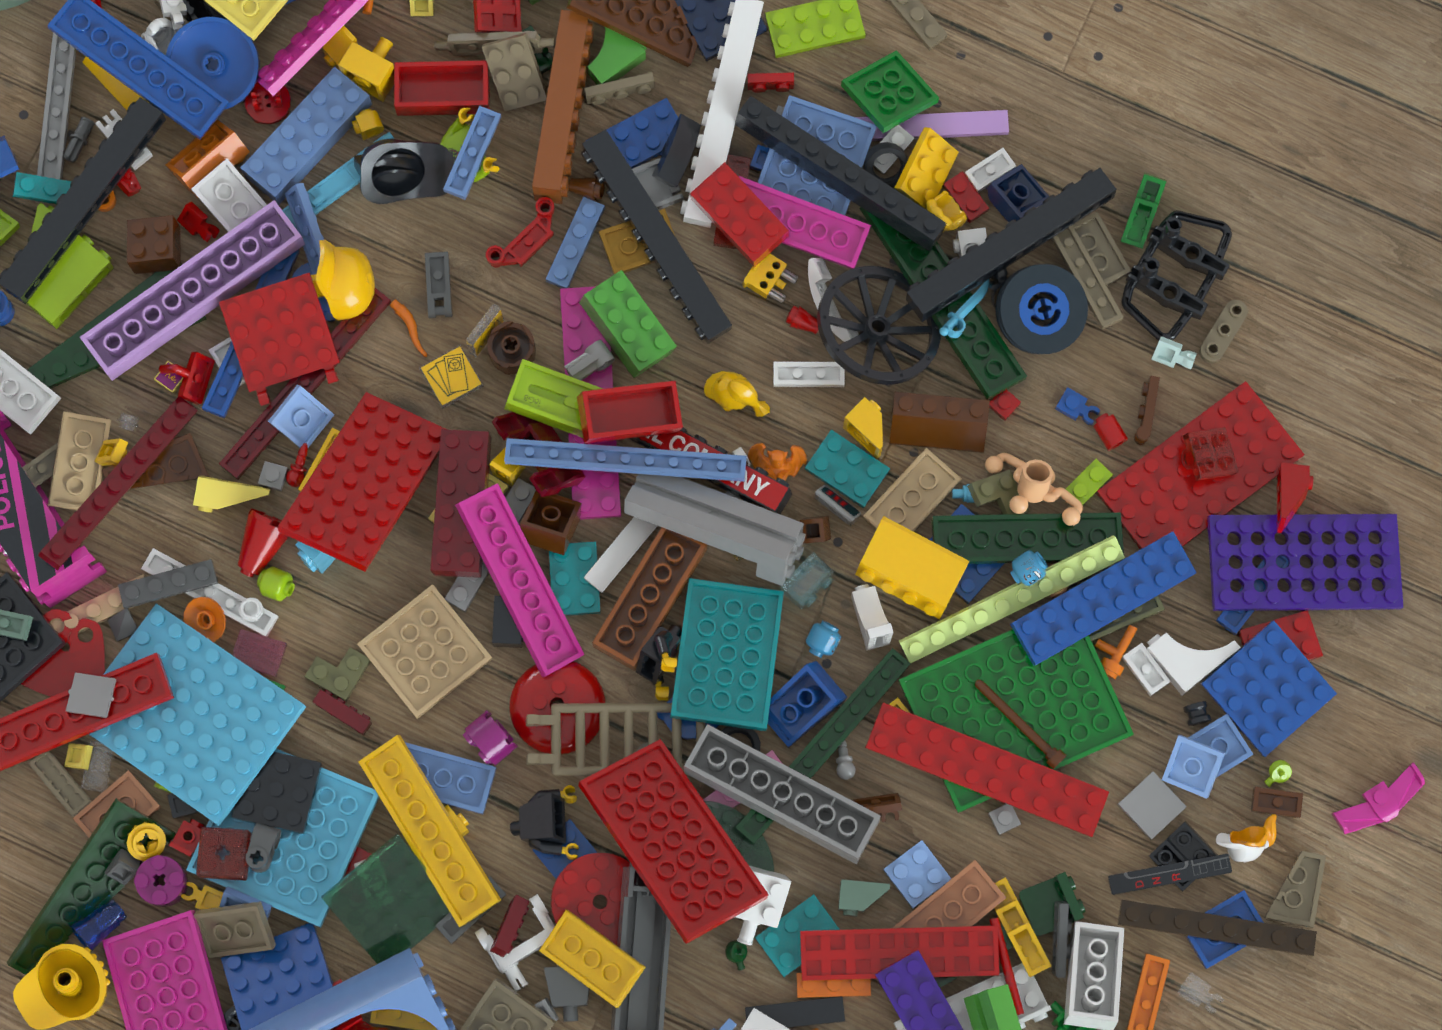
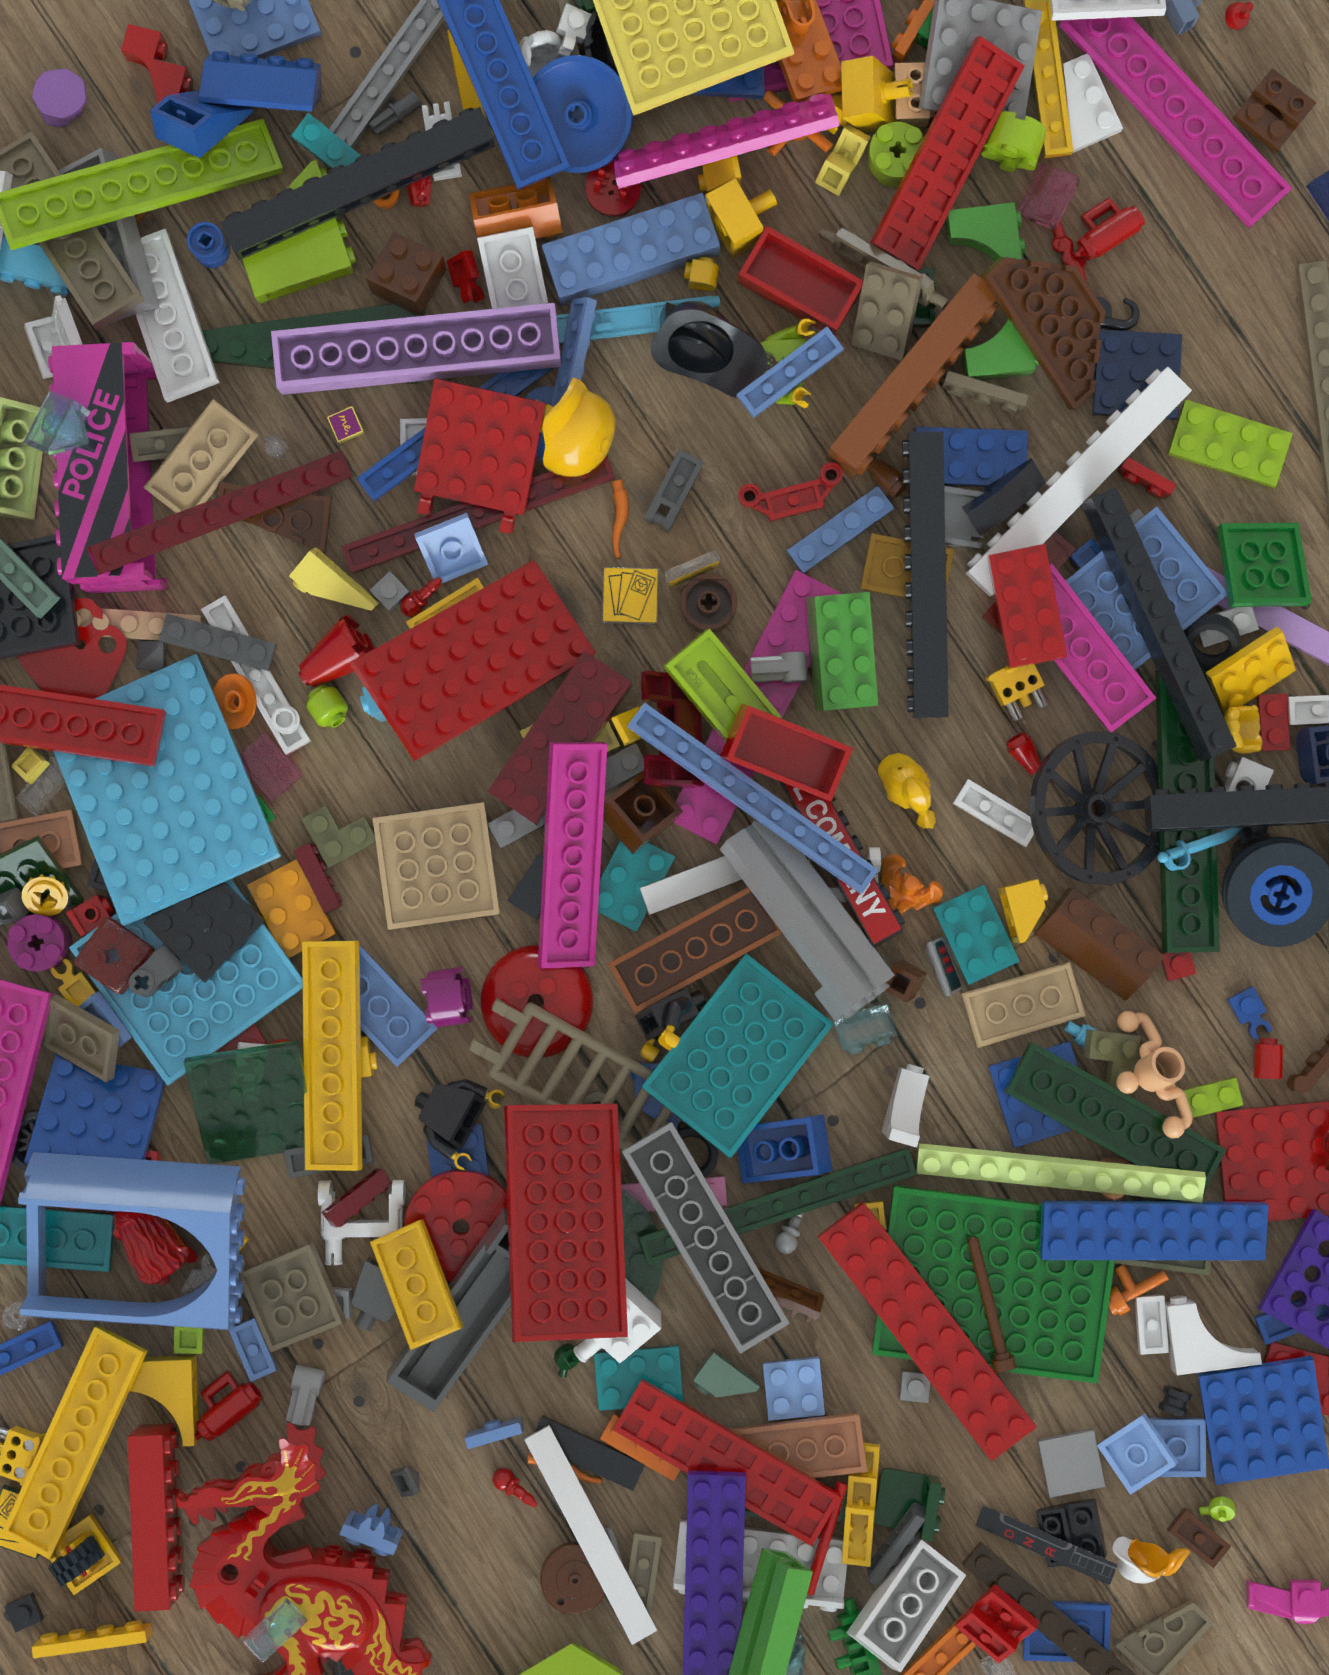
camera: 35 degrees right, 10 degrees up
light grey piece [66,673,116,718] -> none
yellow plate [94,438,128,466] -> none
red plate [159,352,215,405] -> none
dark azure head [805,620,841,658] -> none
white slope [808,258,859,342] -> none
yellow slope [855,516,969,620] -> none
dark azure head [1010,550,1048,586] -> none
none -> light orange plate [247,859,337,959]
none -> red slope [955,1584,1039,1663]

